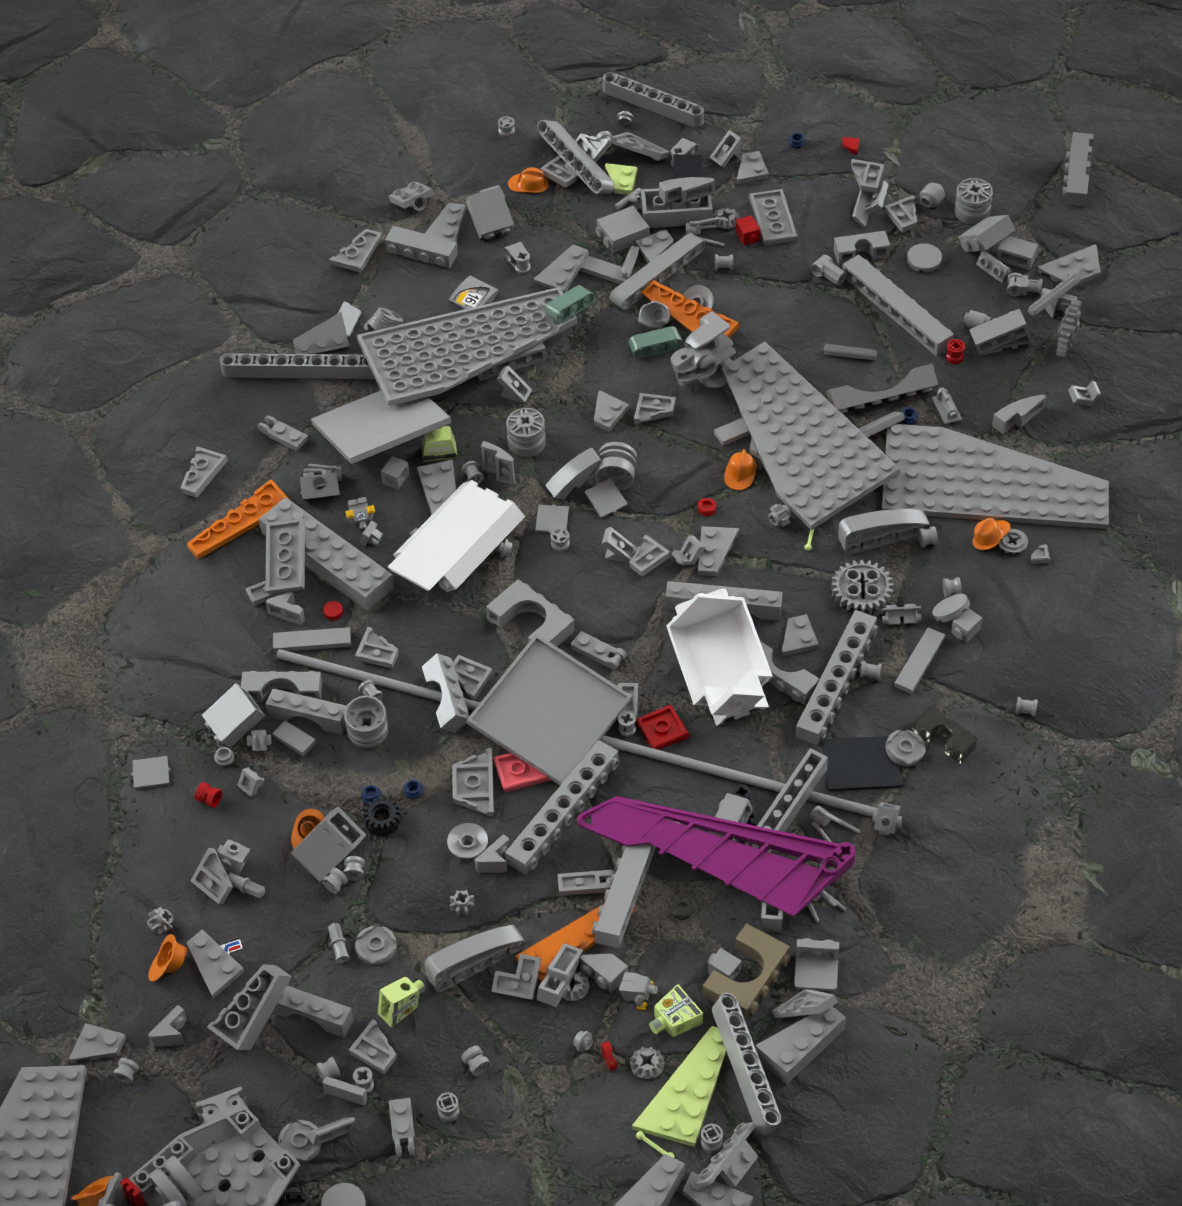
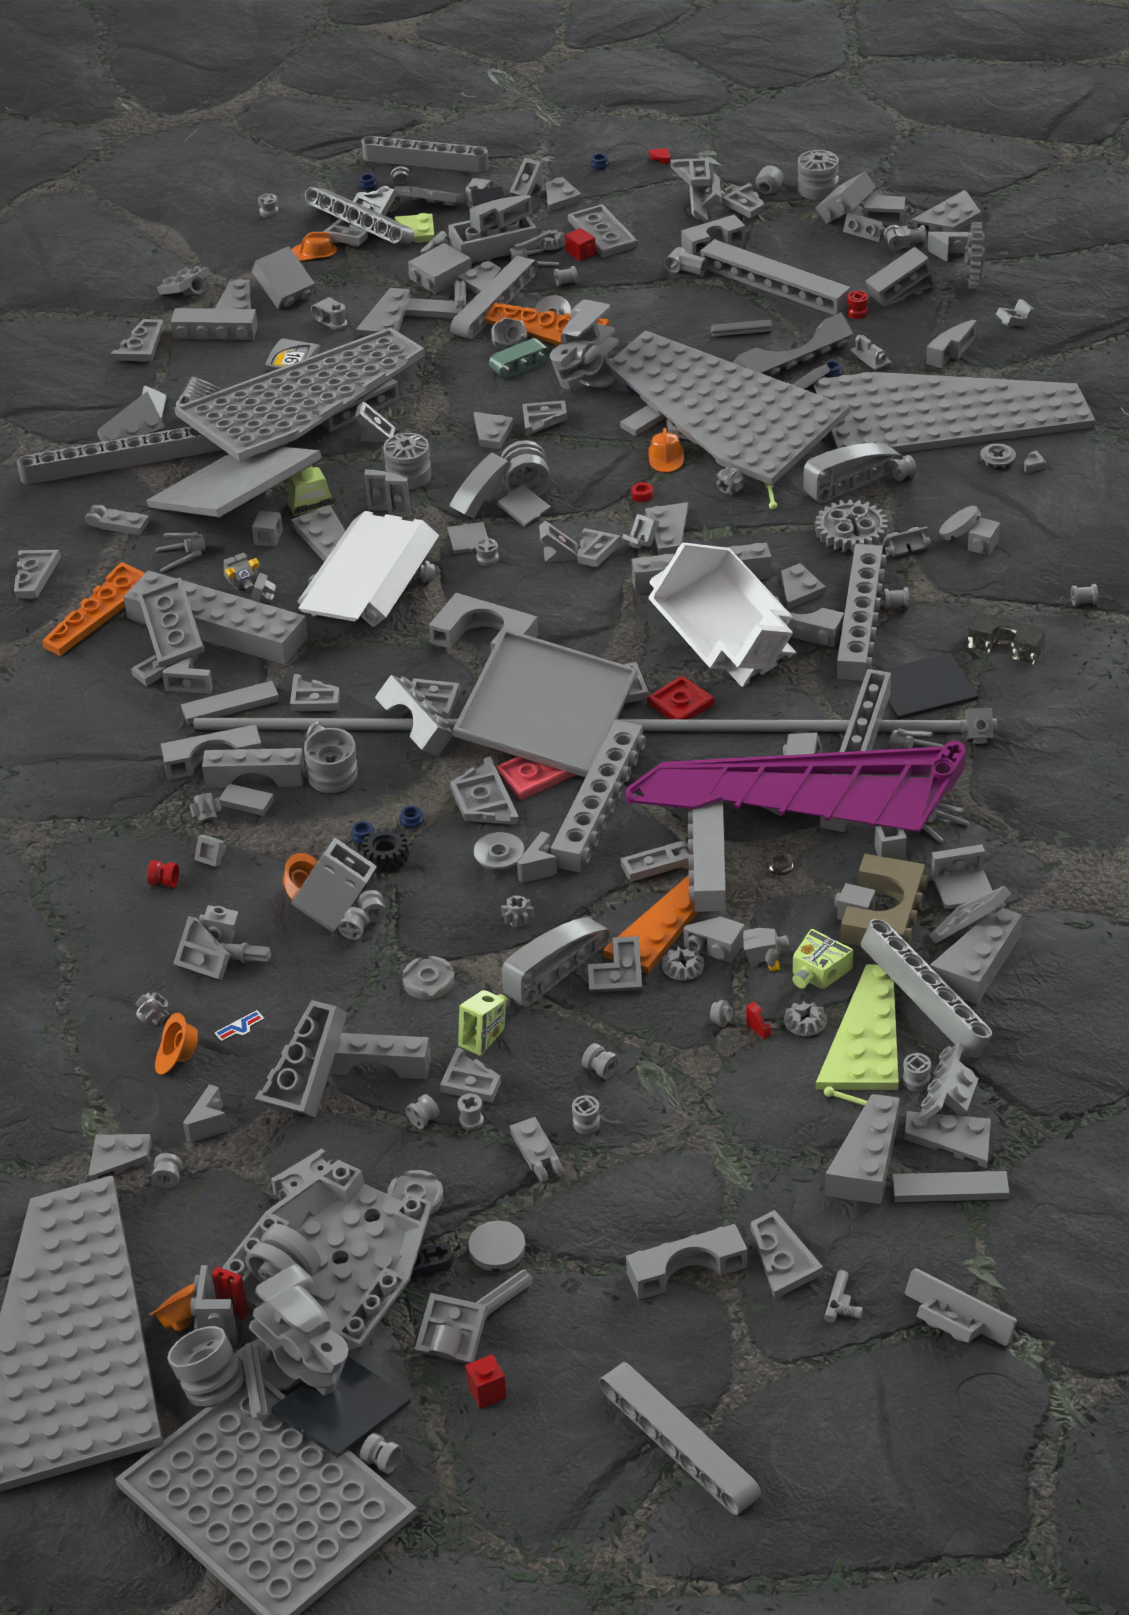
camera: 15 degrees left, 10 degrees down
light grey piece [131,756,171,789] -> none
light grey wing [186,930,244,999] -> none
brick [202,683,265,747] -> none
light grey plate [214,747,234,766] -> none
light grey brick [300,469,340,499] -> none
light grey slope [307,1117,355,1146] -> none
red tile [323,601,343,621] -> none
light grey tile [323,1077,367,1106] -> none
light grey axle [328,923,350,963] -> none
light grey bush [462,461,484,484] -> none
light grey slope [537,943,583,1007] -> none
sand green beam [545,285,595,323] -> none
light grey plate [571,631,627,670] -> none
light grey bush [618,711,636,737] -> none
light grey tile [885,730,926,766] -> none
light grey tile [894,628,945,694] -> none
light grey tile [907,244,942,273] -> none
light grey wheel [943,577,962,598] -> none
light grey brick [963,310,991,329] -> none
orange piece [973,518,1010,550] -> none
light grey axle [1028,273,1081,316] -> none
light grey wedge [1062,132,1093,206] -> none
none -> dark blue plate [358,173,378,191]

